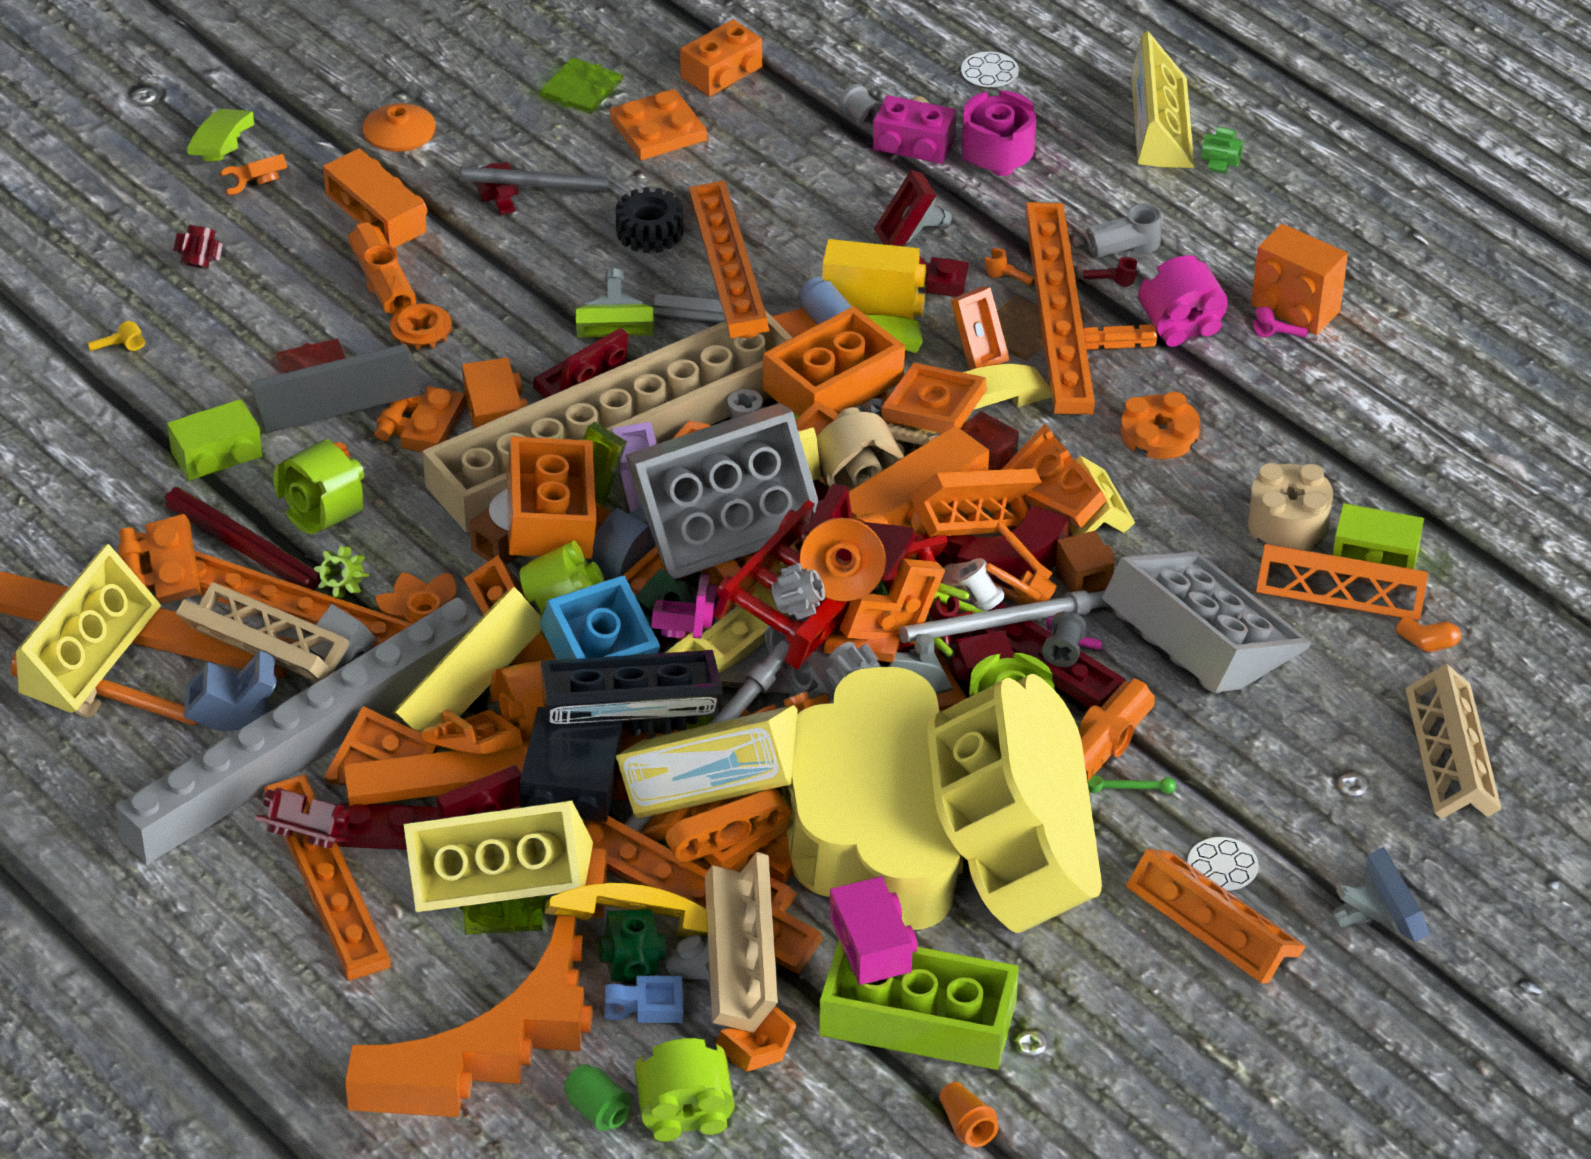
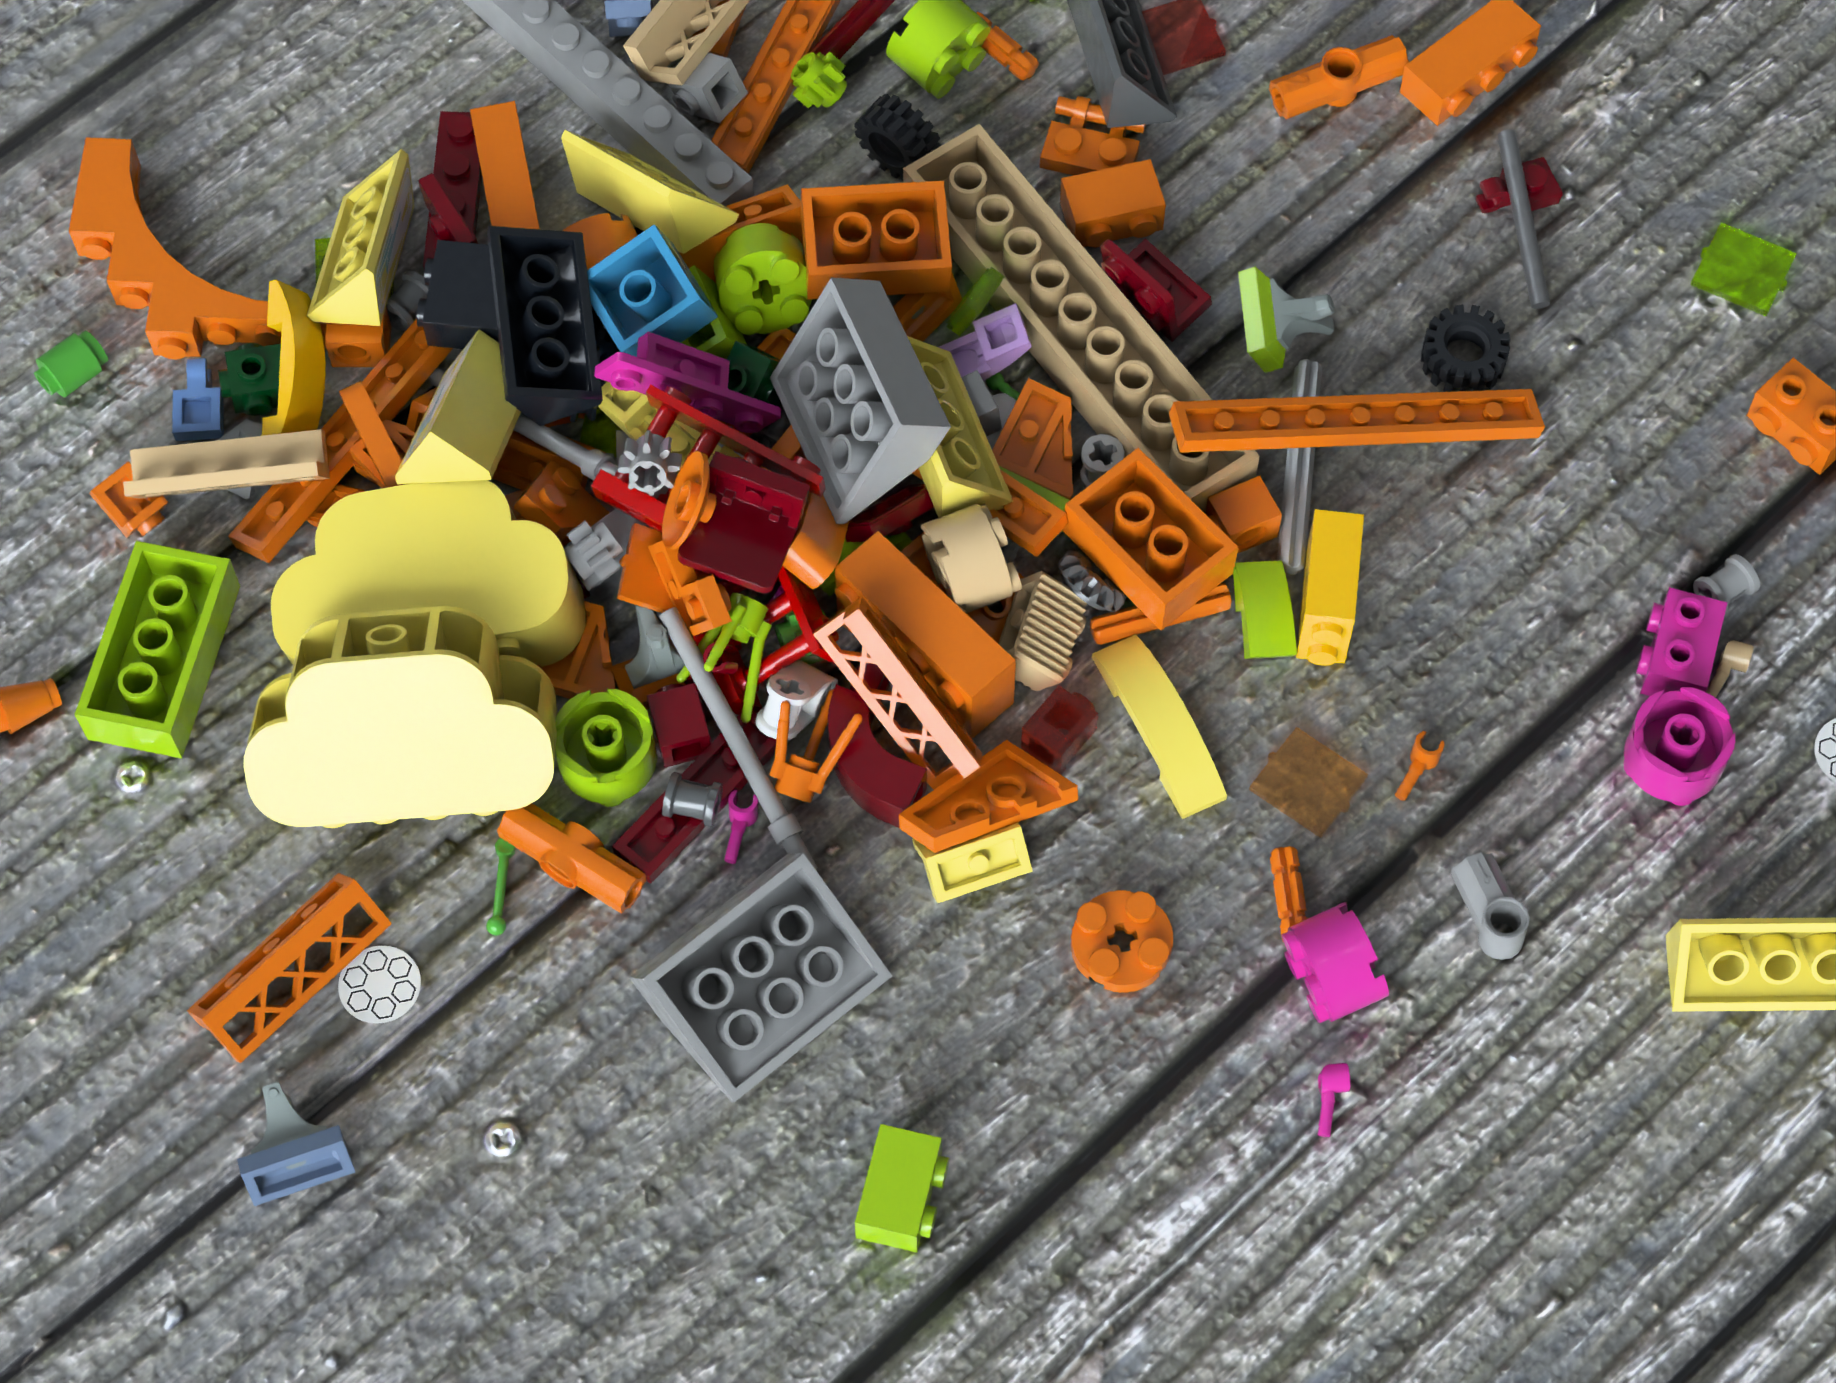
camera: 90 degrees right, 20 degrees up
hinge [254,787,351,848] -> none
orange tile [264,774,391,981] -> none
orange wing [324,706,440,785] -> none
orange dish [362,103,436,152] -> none
orange plate [375,572,457,624] -> none
orange gear [390,303,452,351] -> none
orange slope [421,709,523,754] -> none
orange plate [609,89,707,160] -> none
lime brick [634,1038,735,1142] -> none
sand blue brick [798,276,852,325] -> none
dark pink brick [830,876,917,985] -> none
dark red piece [874,170,952,247] -> none
orange plate [881,362,987,434] -> none
dark red plate [919,256,969,297] -> none
orange piece [950,286,1010,370] -> none
orange plate [1025,202,1095,415] -> none
dark orange brick [1055,531,1115,593] -> none
dark red hand [1083,257,1137,287] -> none
bright green gear [1201,126,1244,174] -> none
tan brick [1248,463,1333,551] -> none
orange brick [1251,223,1348,335] -> none
orange fence [1256,544,1429,622] -> none
orange arm [1396,616,1461,653] -> none
tan fence [1405,663,1502,819] -> none
none -> black tyre [854,94,942,180]

